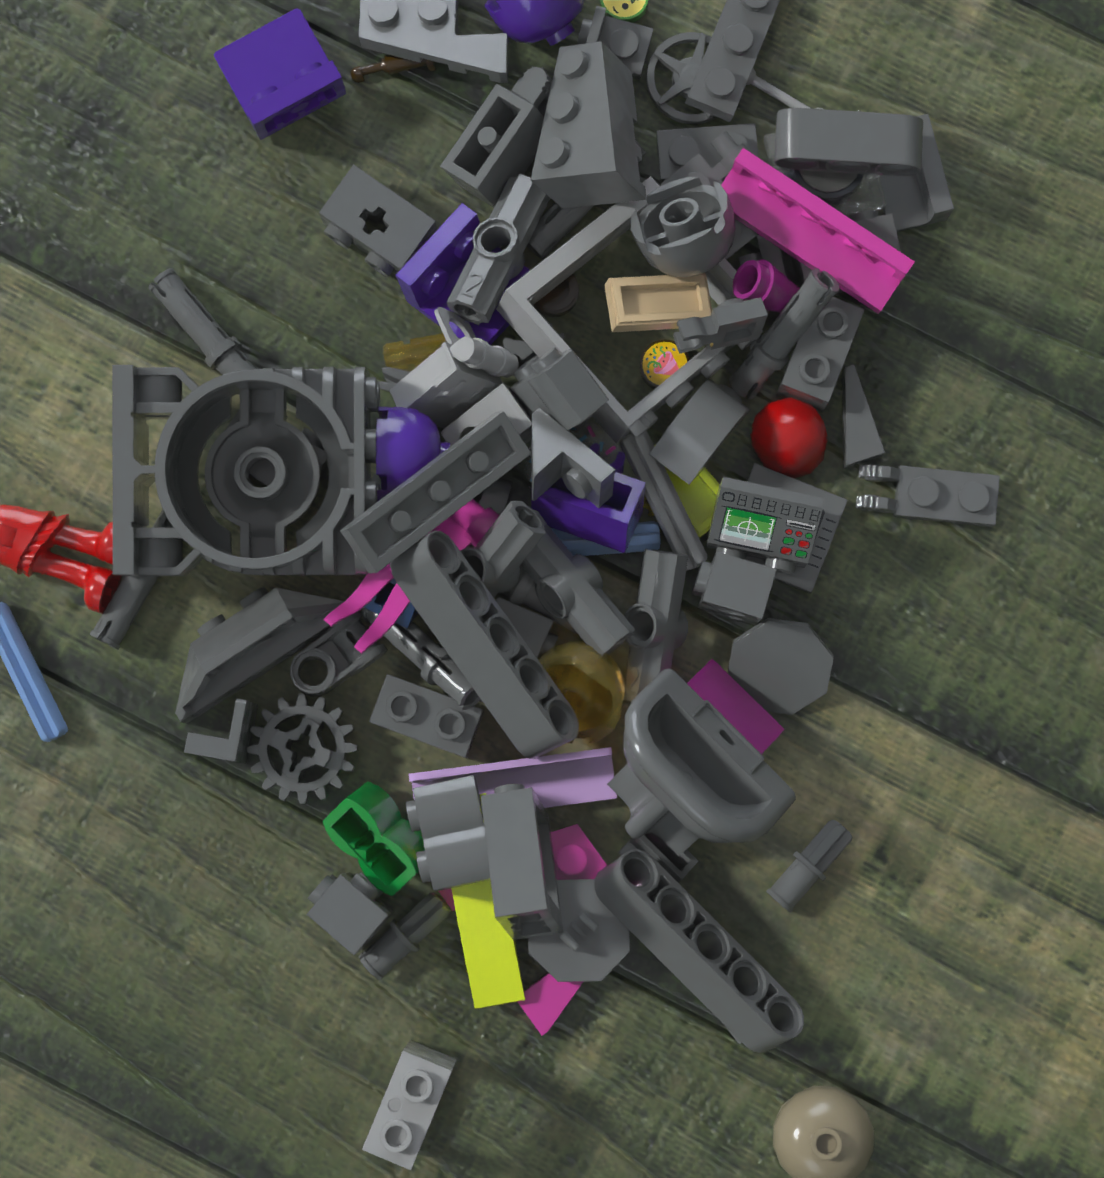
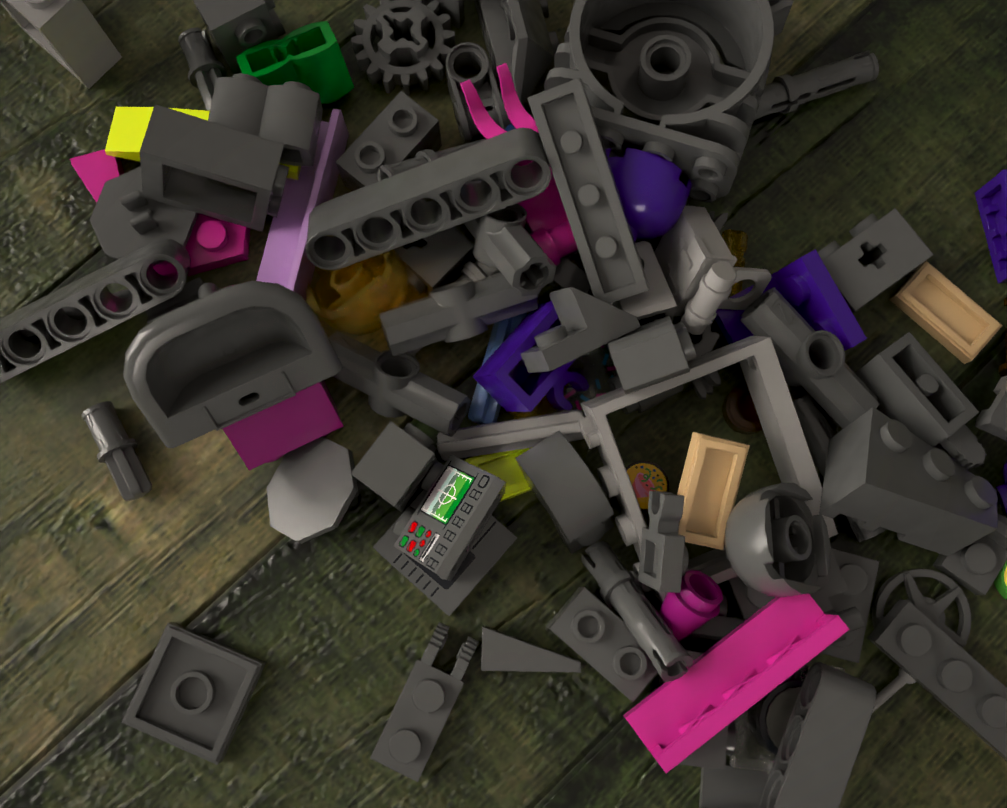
camera: 105 degrees right, 5 degrees down
red hair [750,397,828,479] -> none
none -> dark grey tile [121,622,267,765]
none -> tan tile [889,261,1003,364]

